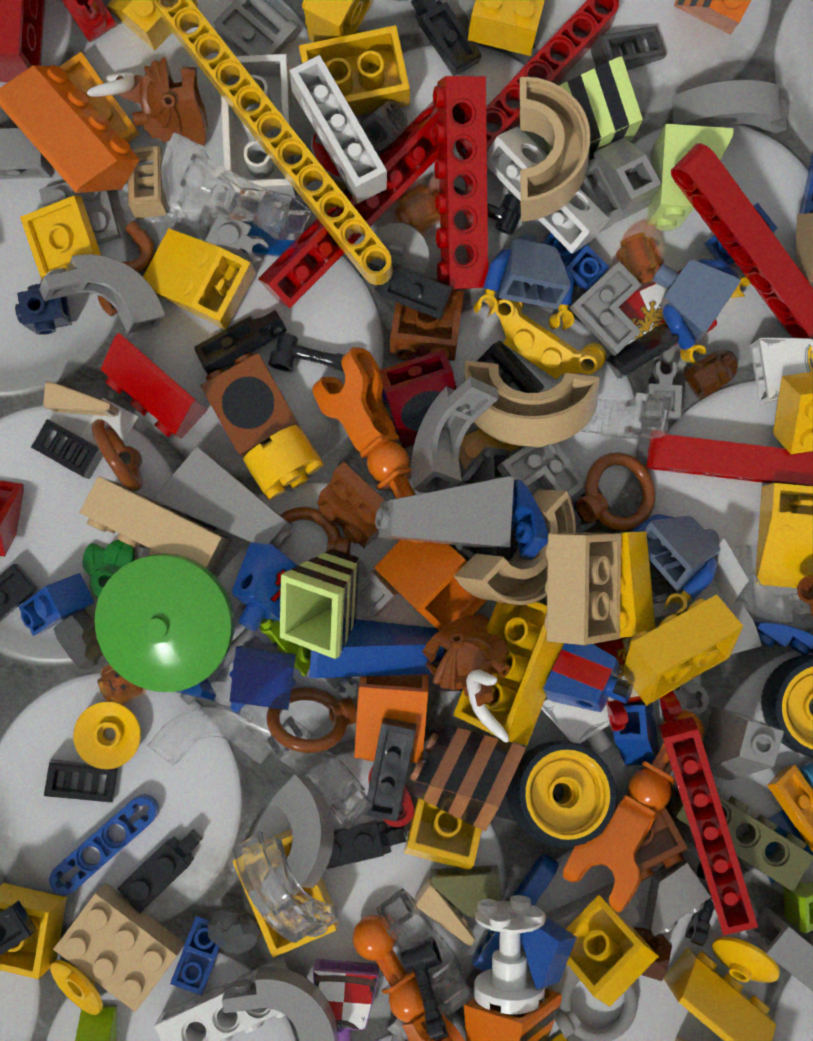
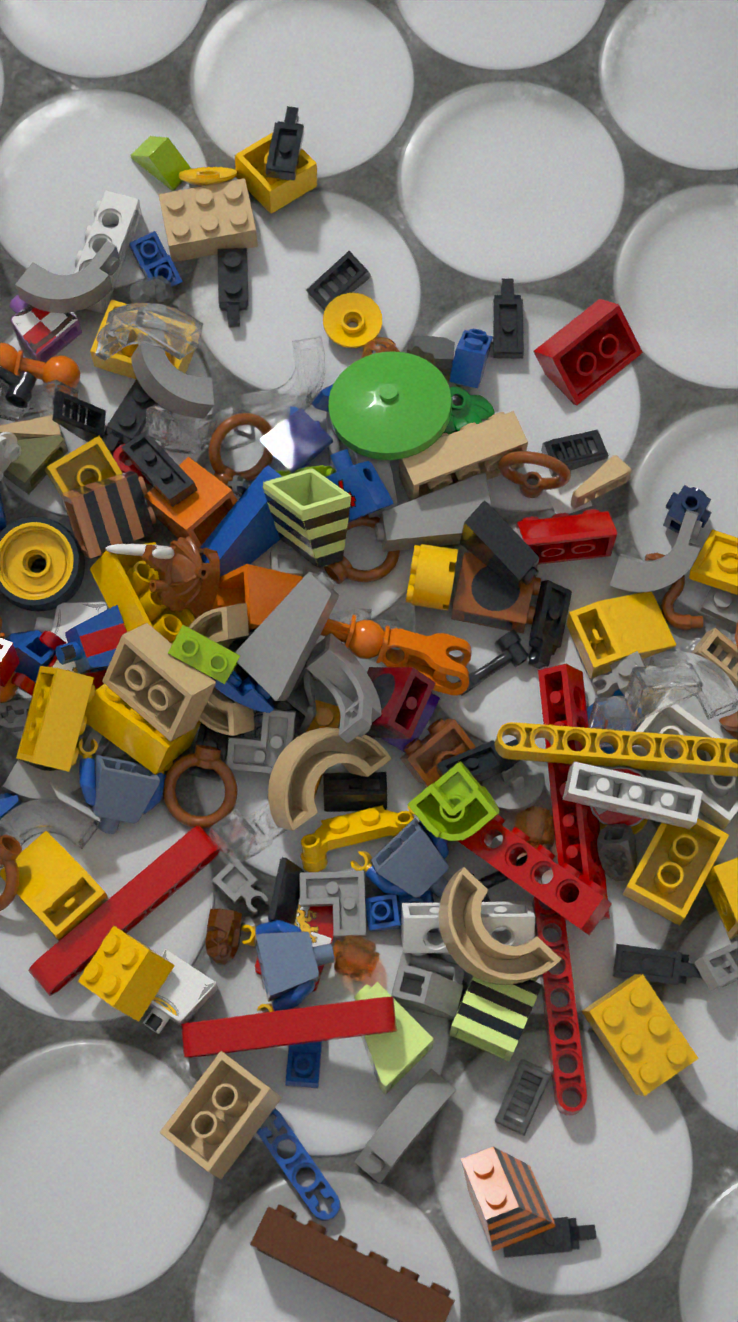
camera: 130 degrees right, 15 degrees down
blue beam [49,794,159,895] -> none
dark orange plate [317,462,385,548] -> none
none -> black slope [52,391,106,442]
none -> lime hinge [168,625,240,684]
none -> lime brick [407,762,500,841]
none -> black slope [460,500,540,590]

